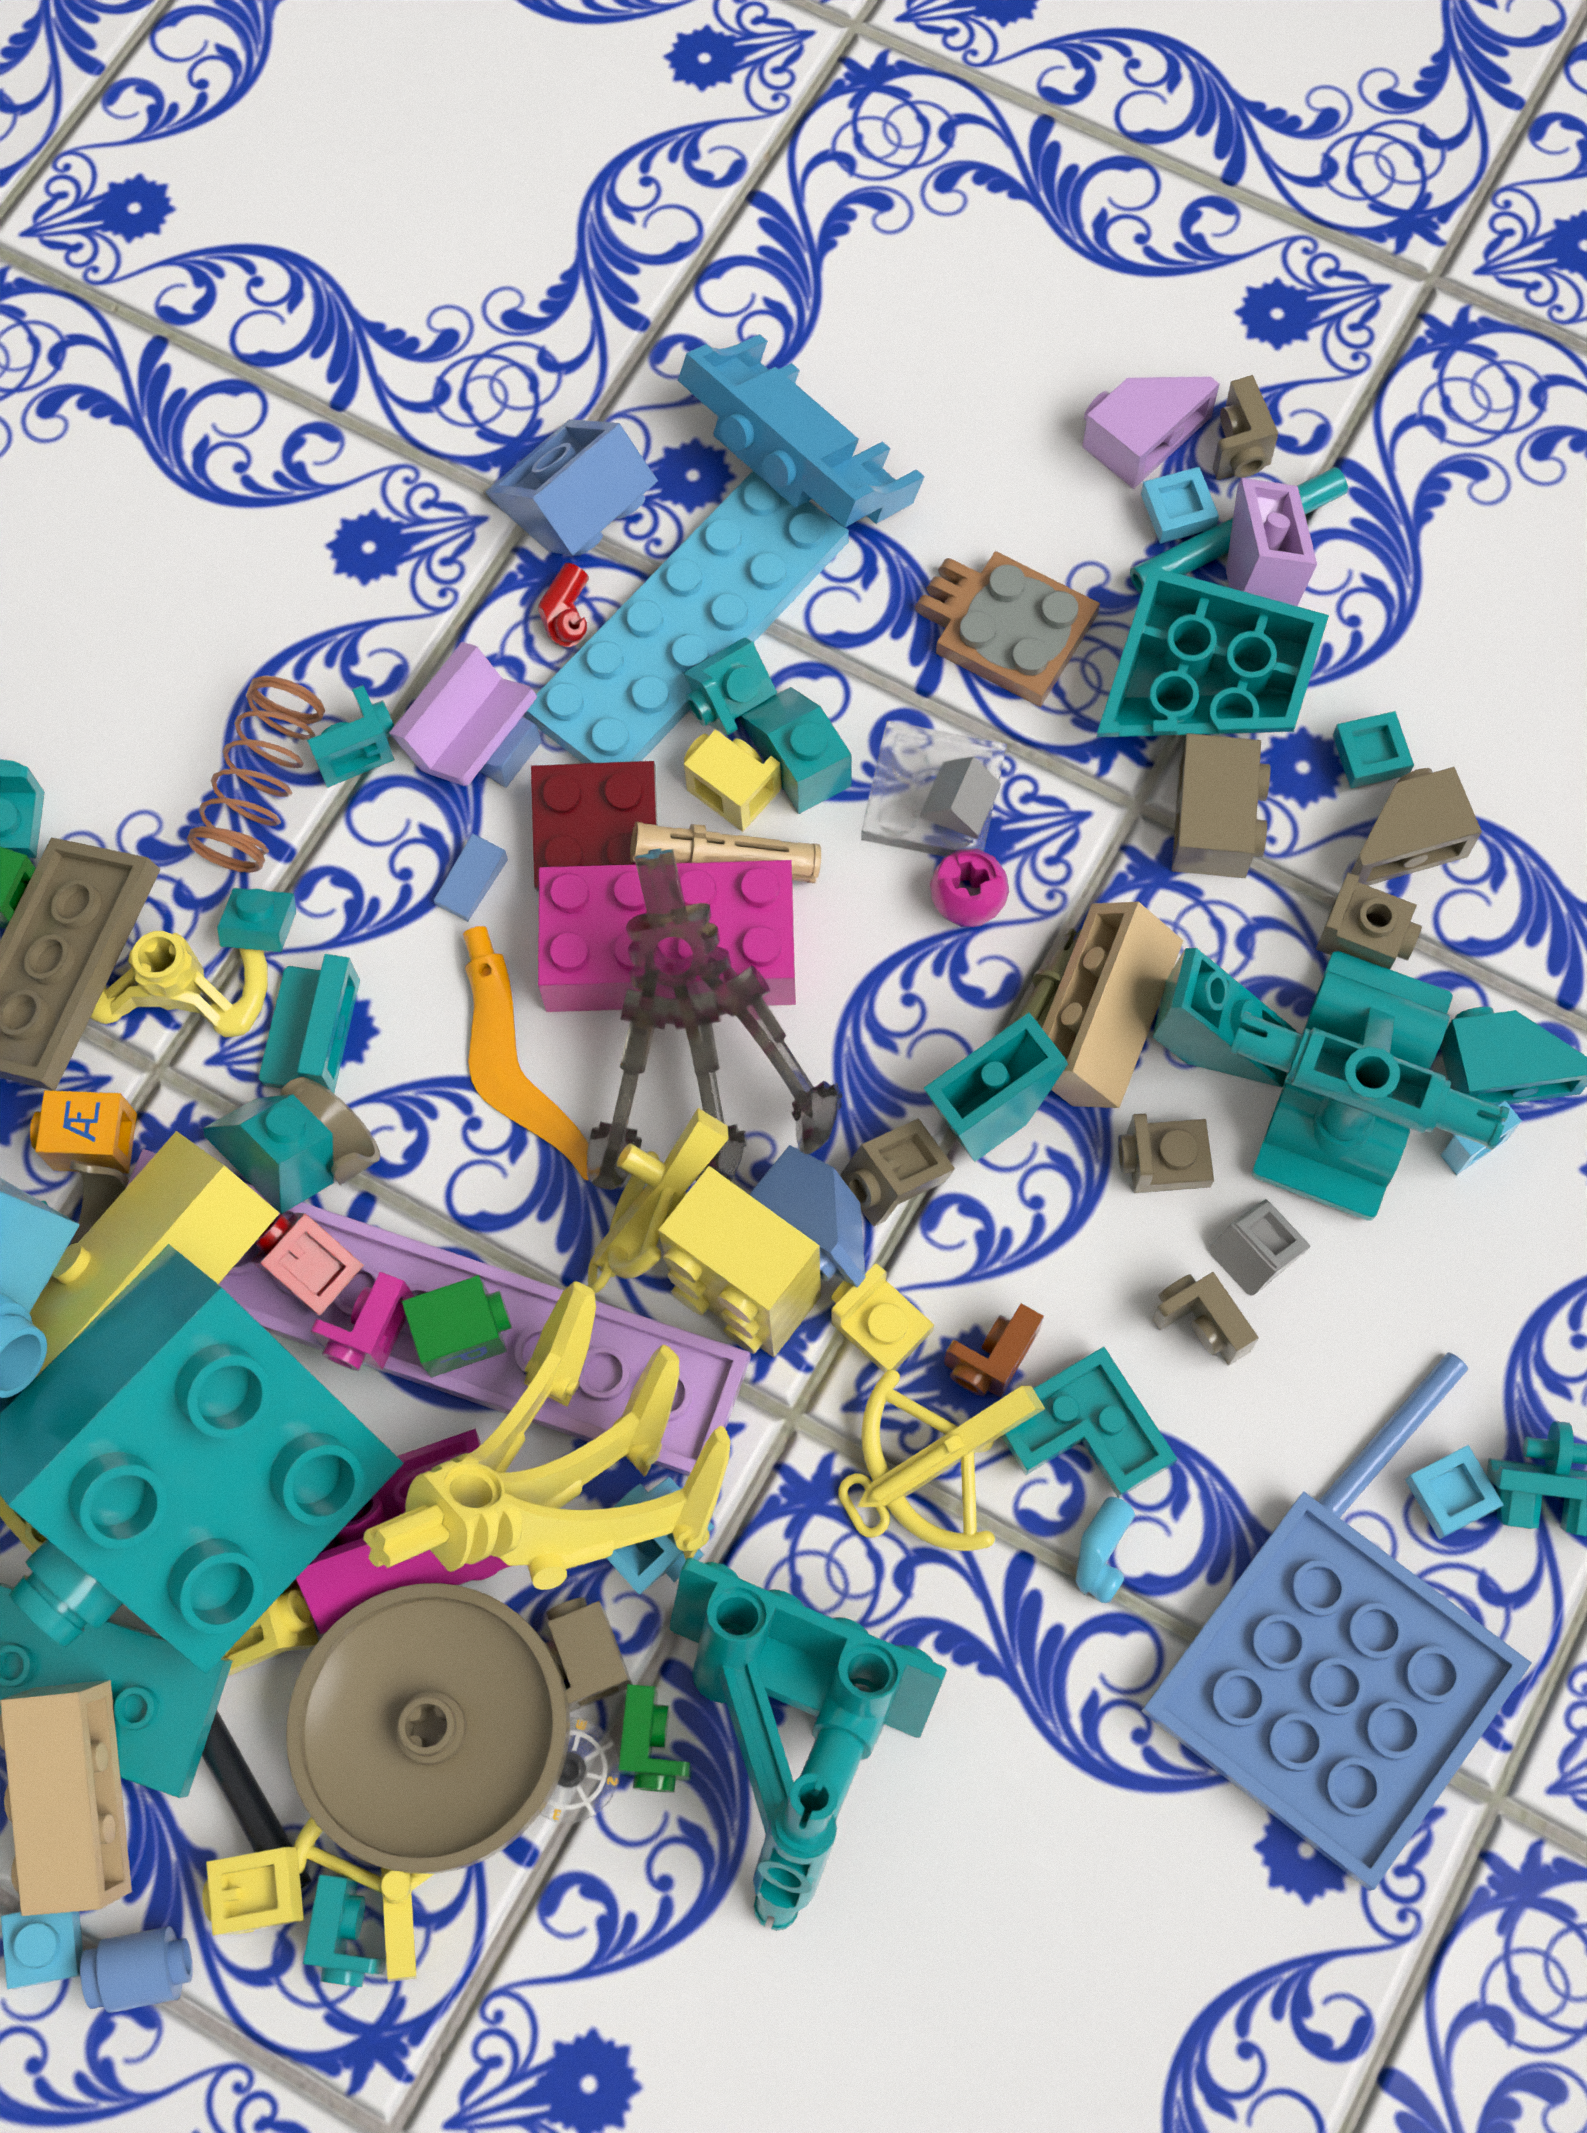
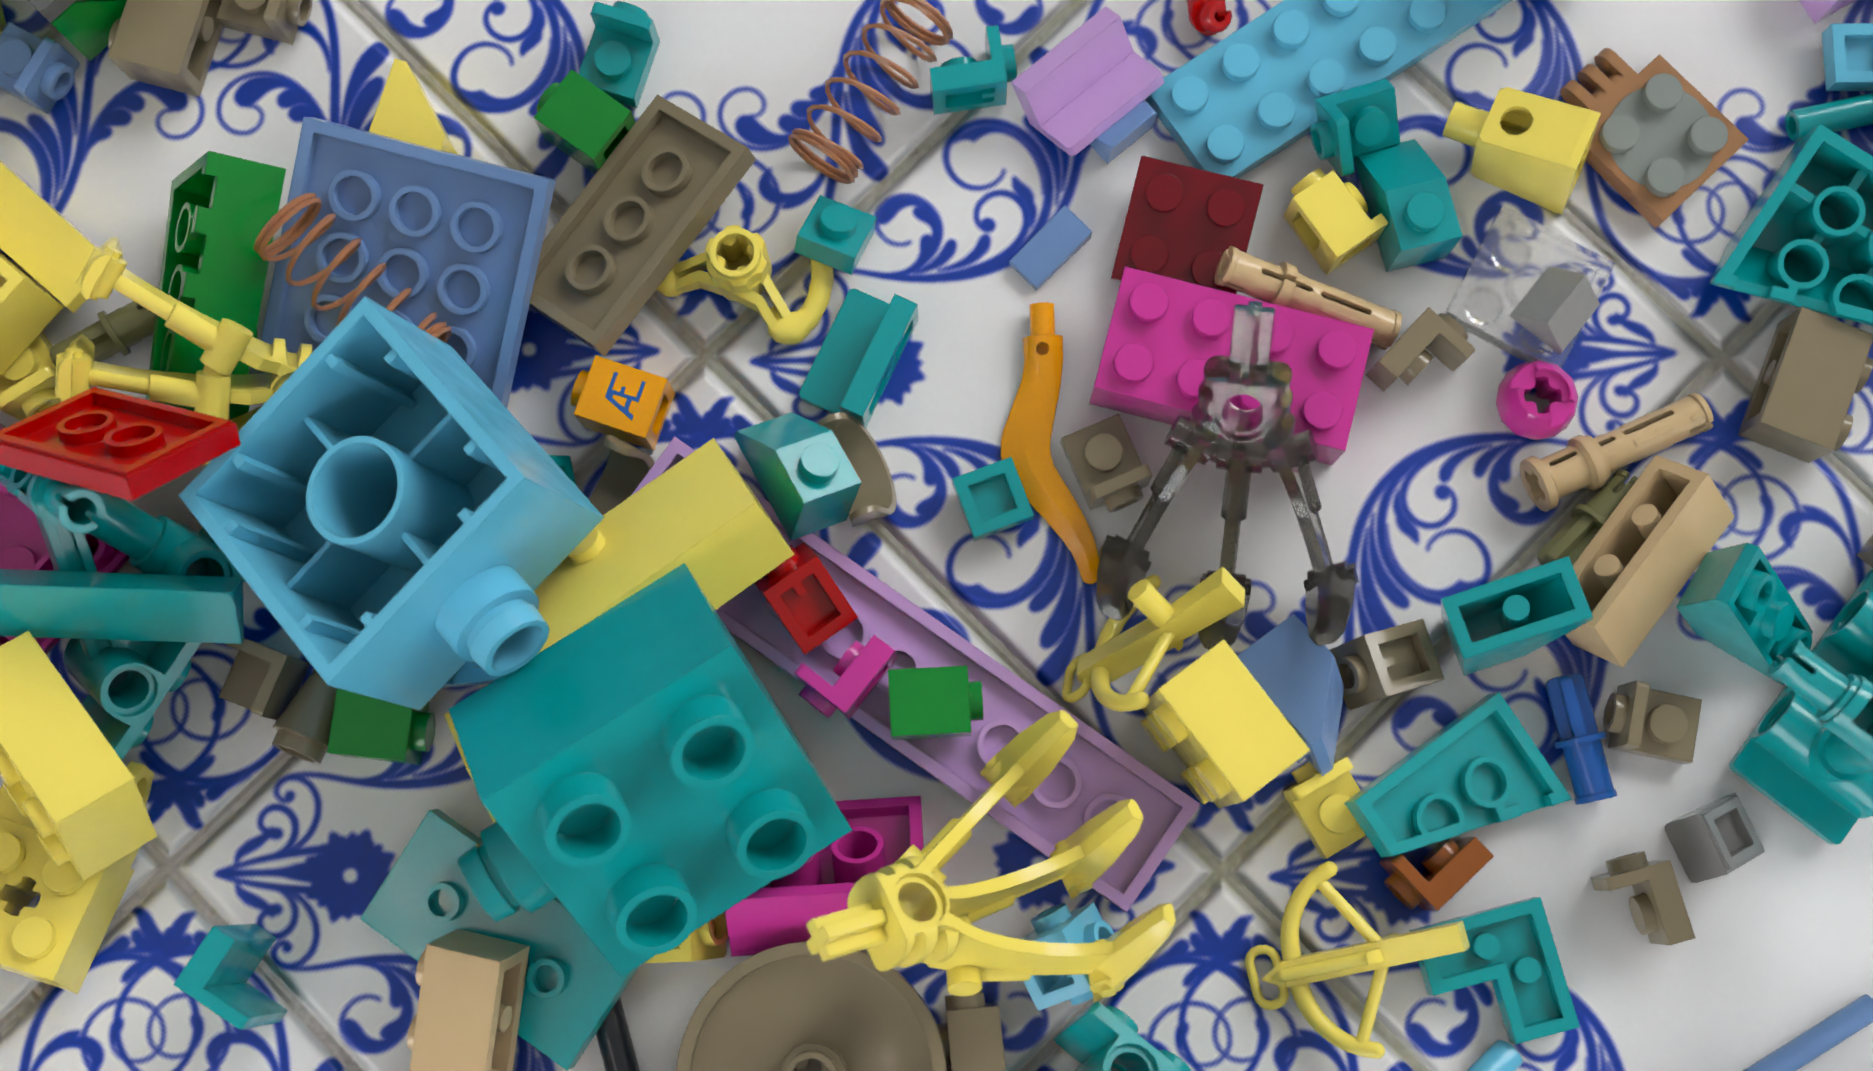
camera: 15 degrees right, 10 degrees up
none -> teal plate [952,457,1034,541]
none -> dark tan bracket [1060,413,1153,512]
none -> teal wing [1344,692,1573,858]
none -> dark tan bracket [1366,307,1475,392]
none -> light yellow torso [1443,87,1601,215]
none -> tan pin [1519,392,1714,512]
none -> blue axle [1546,673,1617,805]

